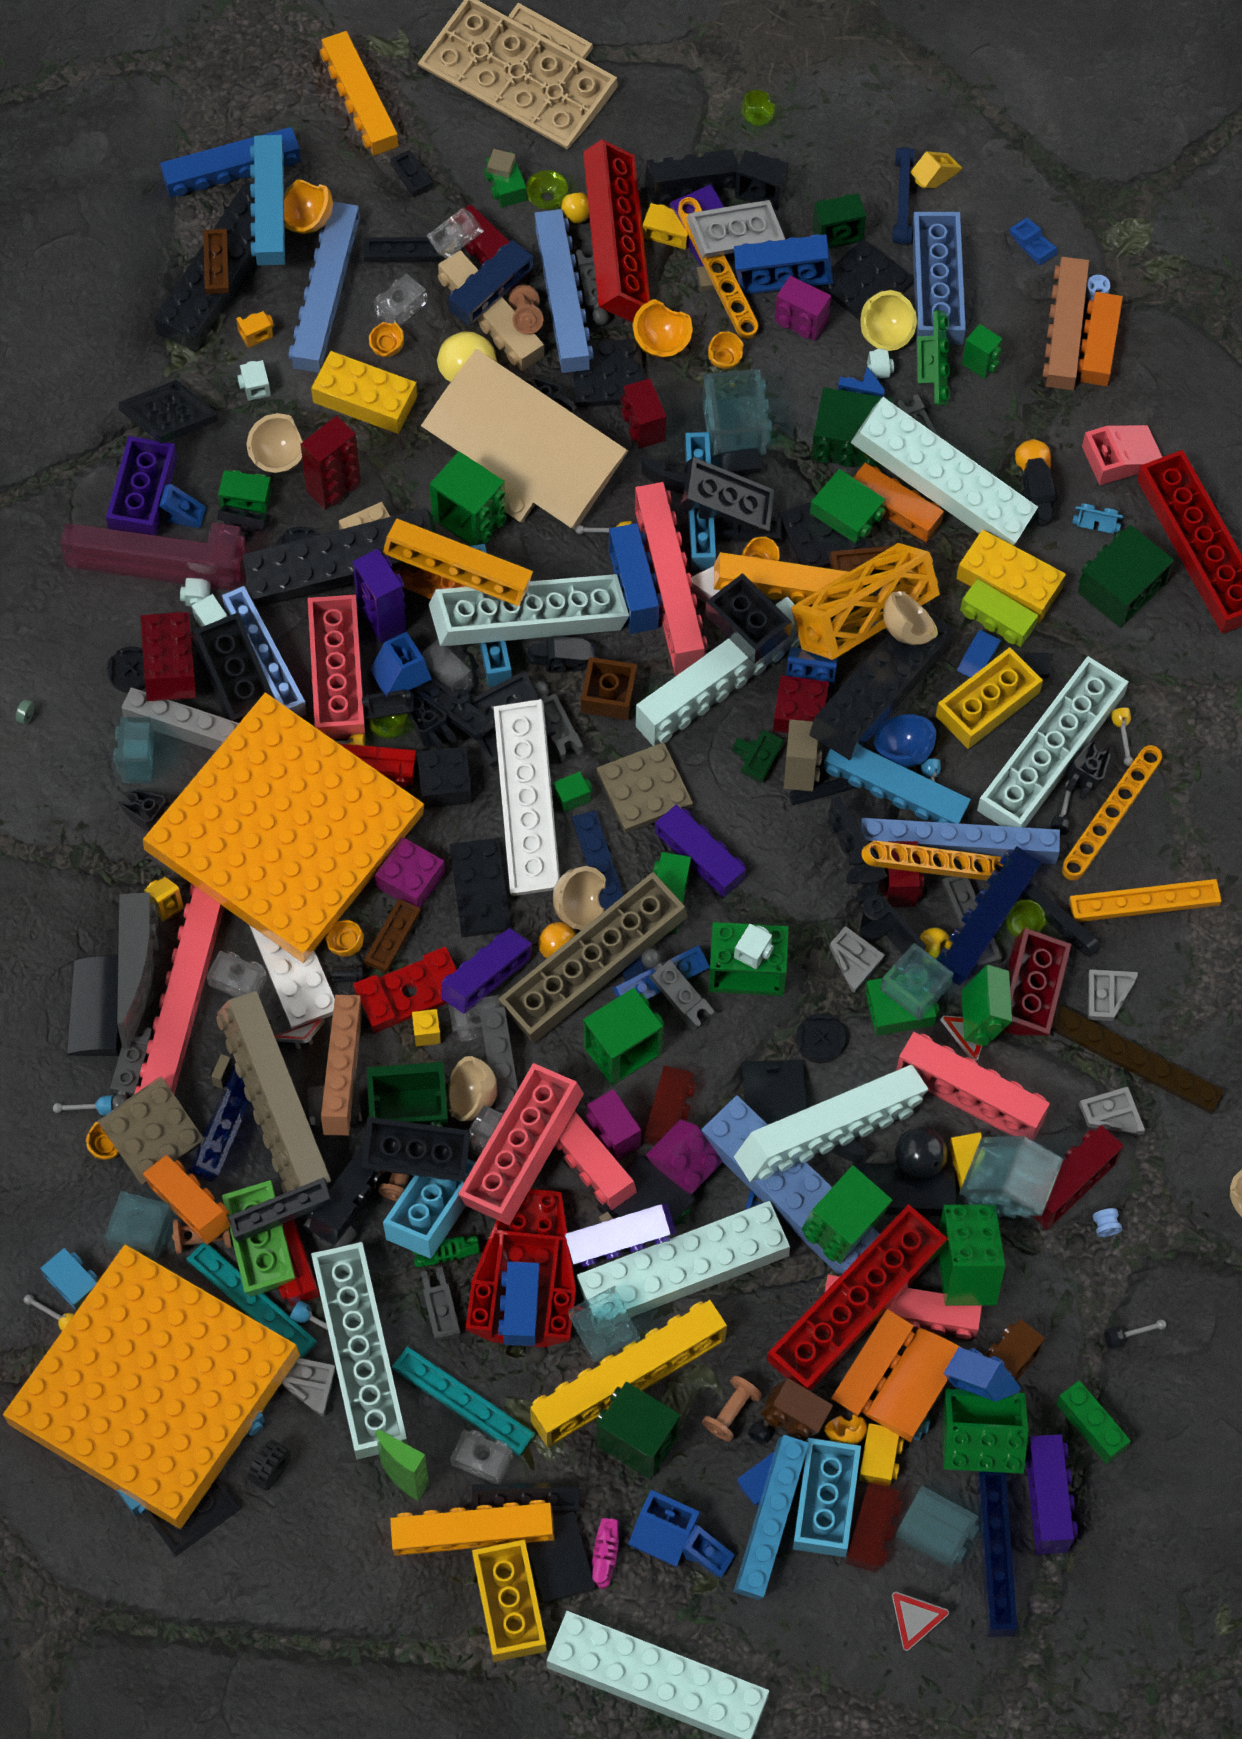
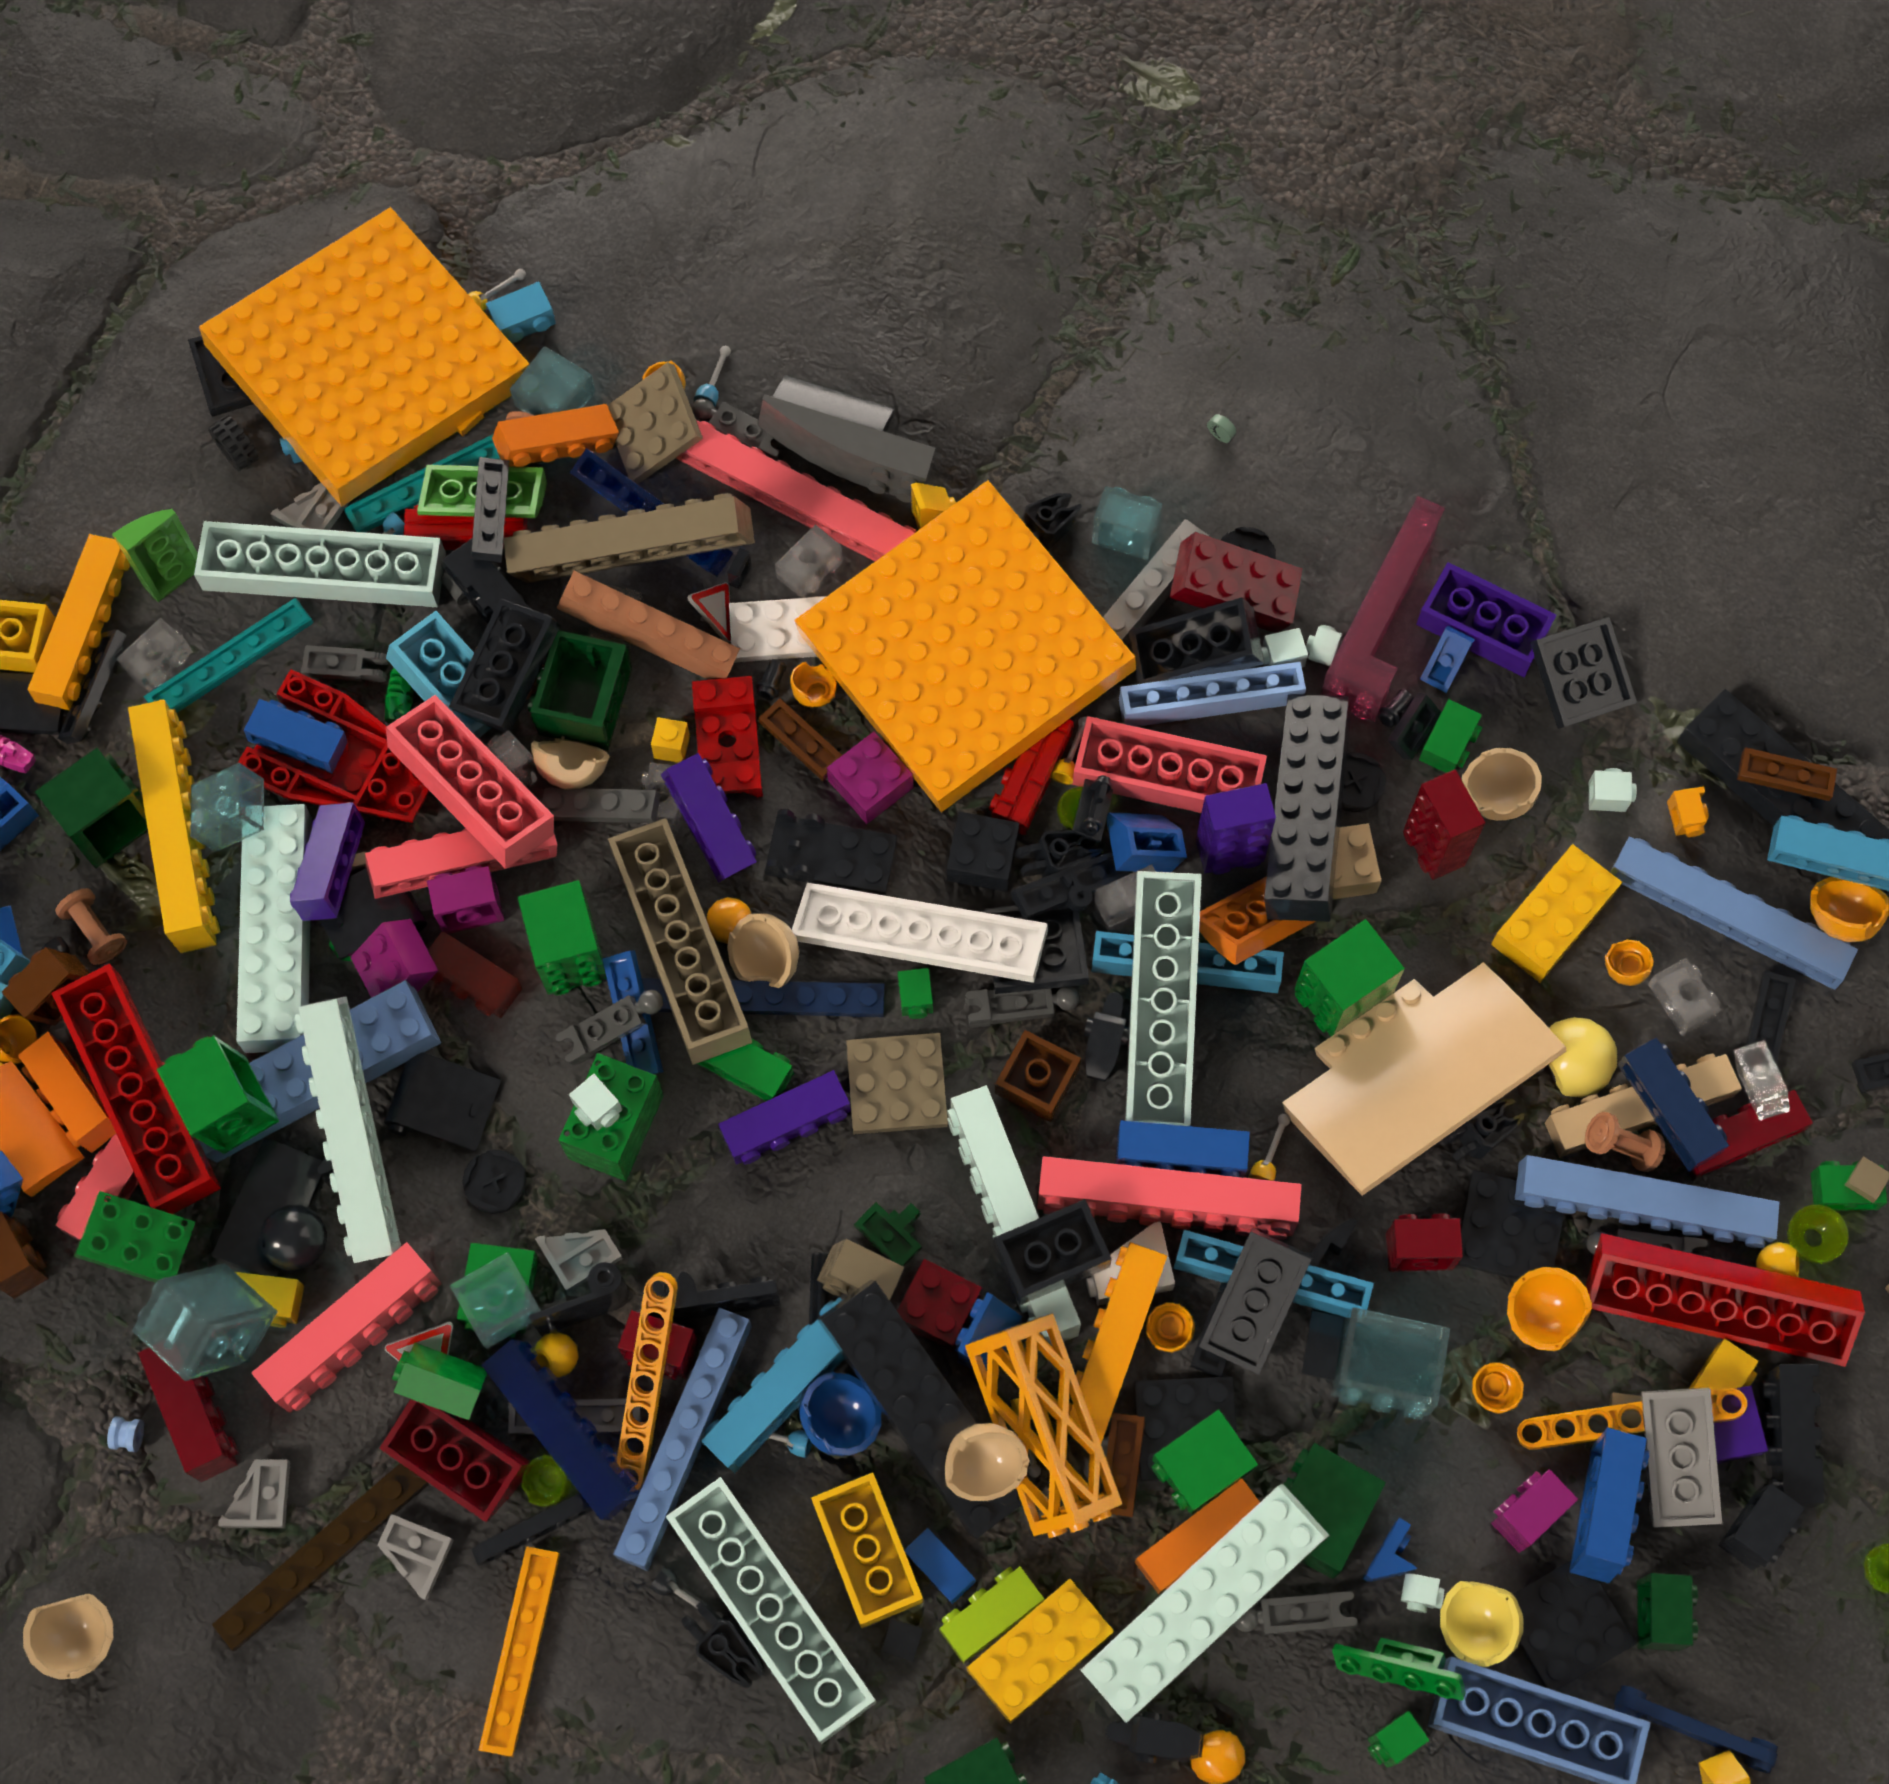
camera: 110 degrees right, 5 degrees up
light orange brick [383,519,533,606] -> none
light orange beam [1062,745,1162,880] -> none
hinge [1111,708,1134,766] -> none

